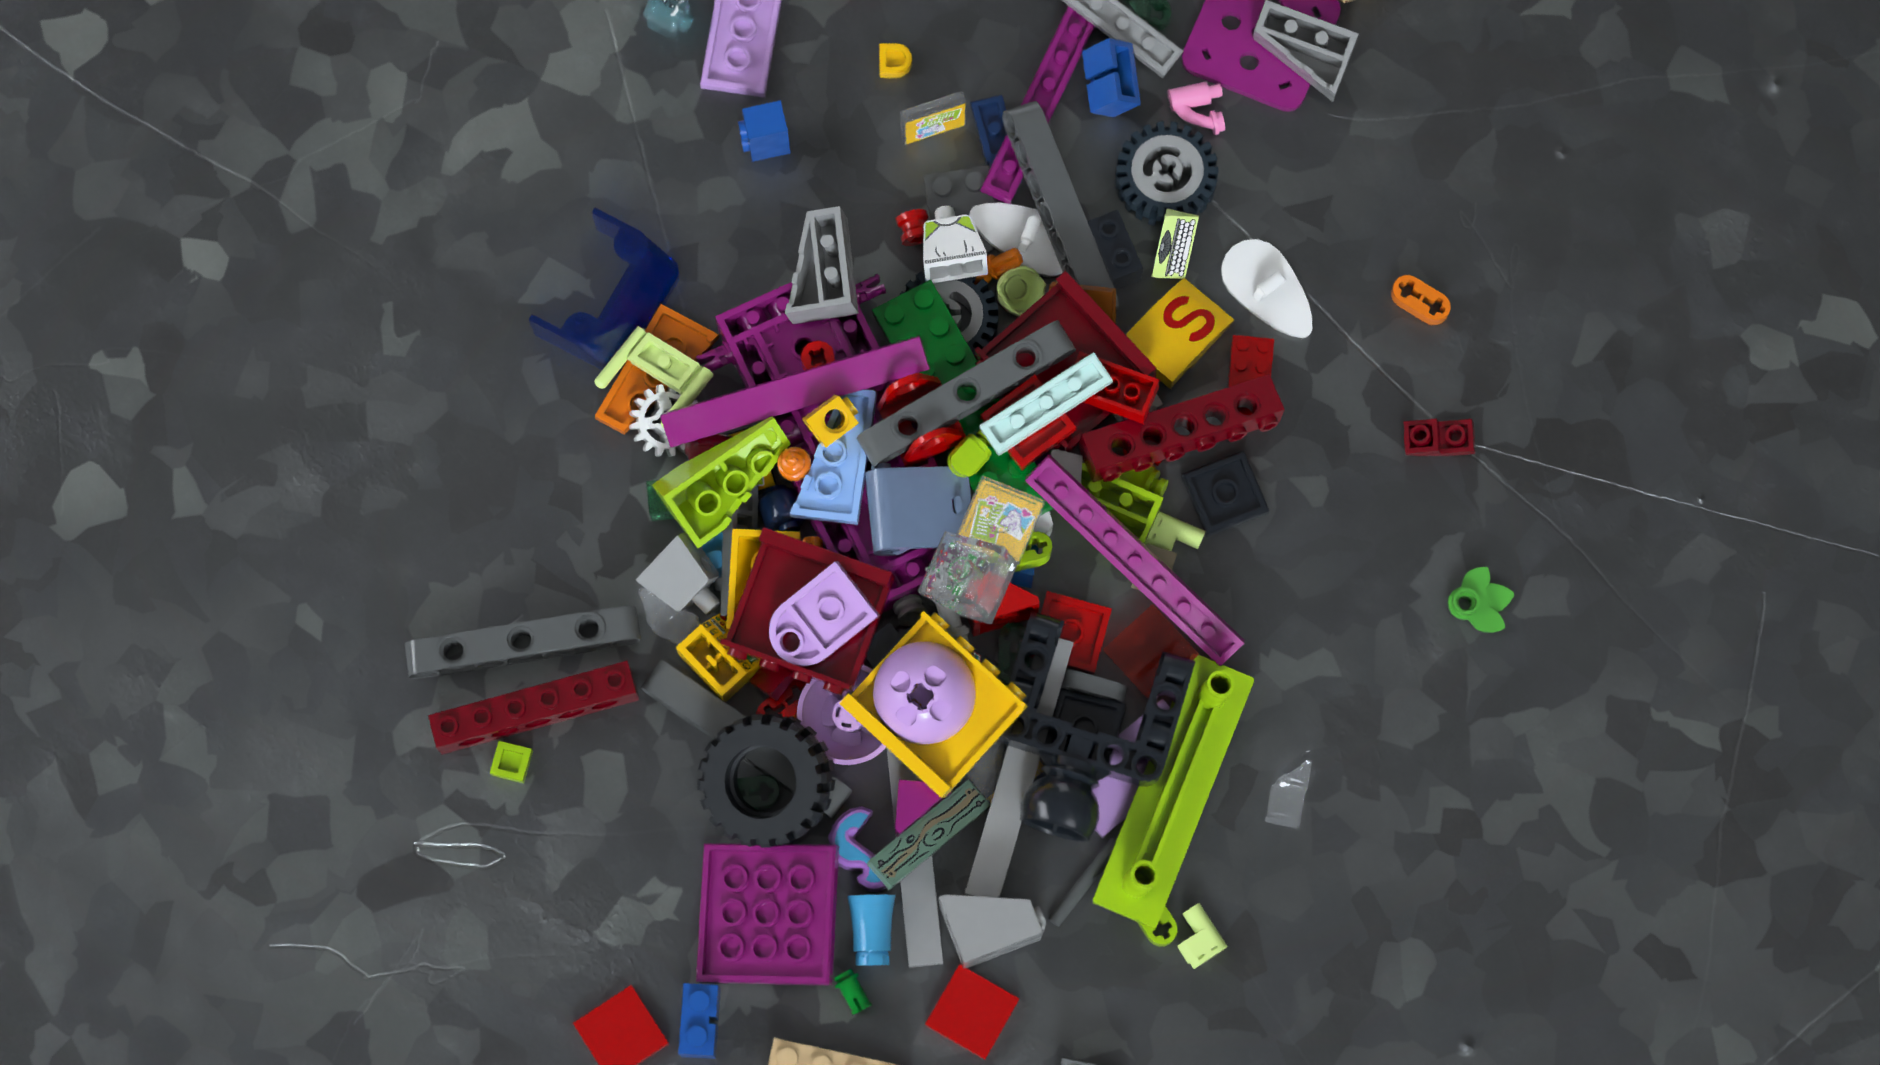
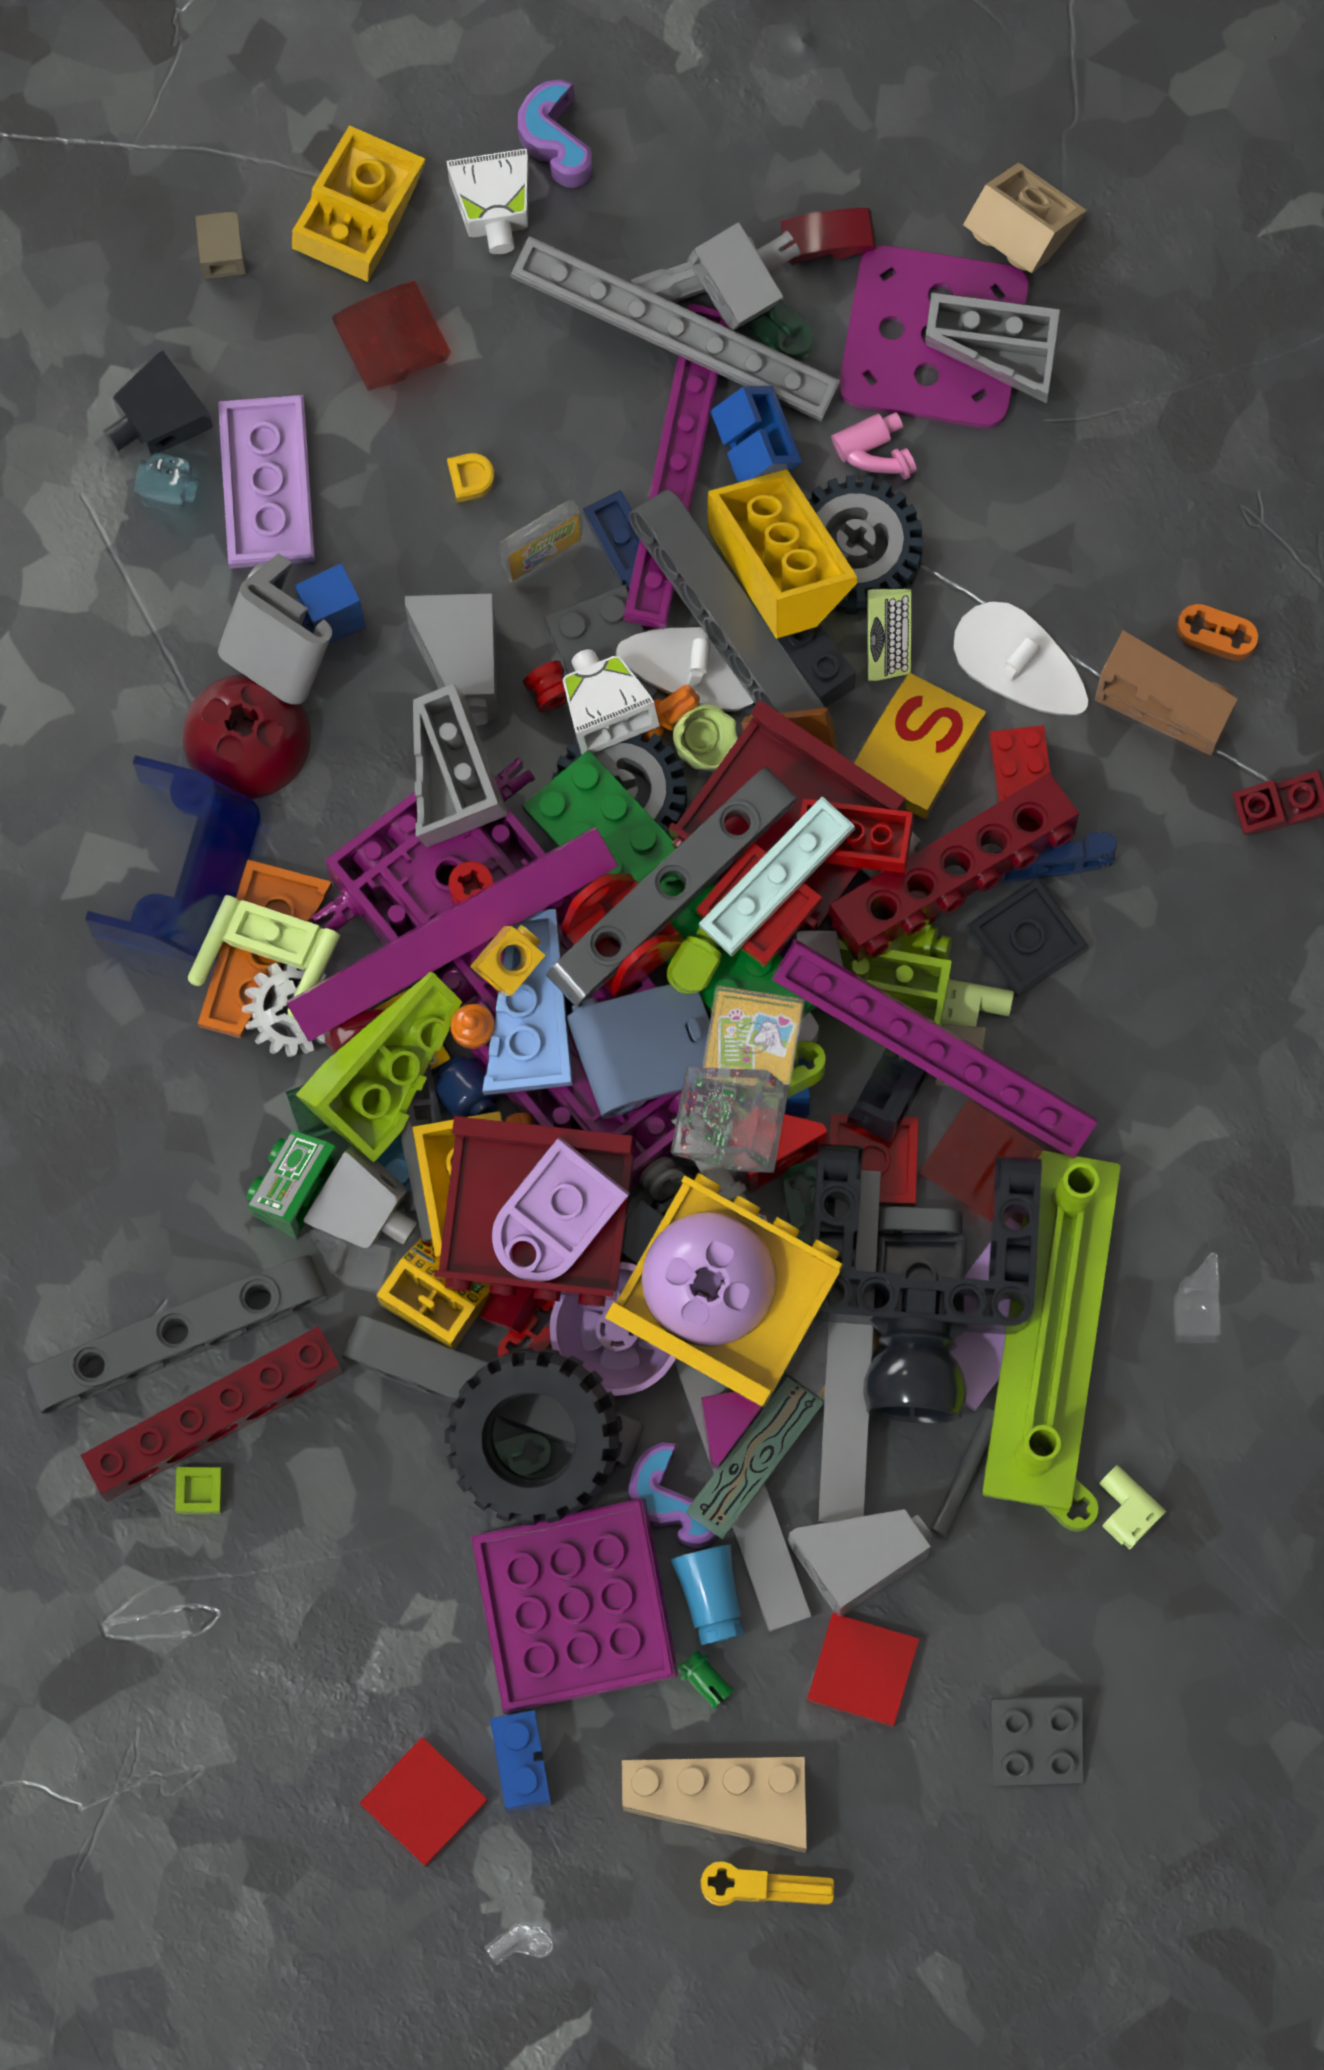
camera: 10 degrees left, 0 degrees up
none -> dark red piece [182,673,311,799]
none -> light grey piece [218,553,332,704]
none -> green slope [246,1130,339,1240]
none -> light grey slope [405,593,498,726]
none -> yellow slope [708,469,857,639]
none -> black hinge [847,1048,928,1142]
none -> dark blue hinge [995,831,1117,884]
none -> medium nougat wedge [1094,630,1238,756]

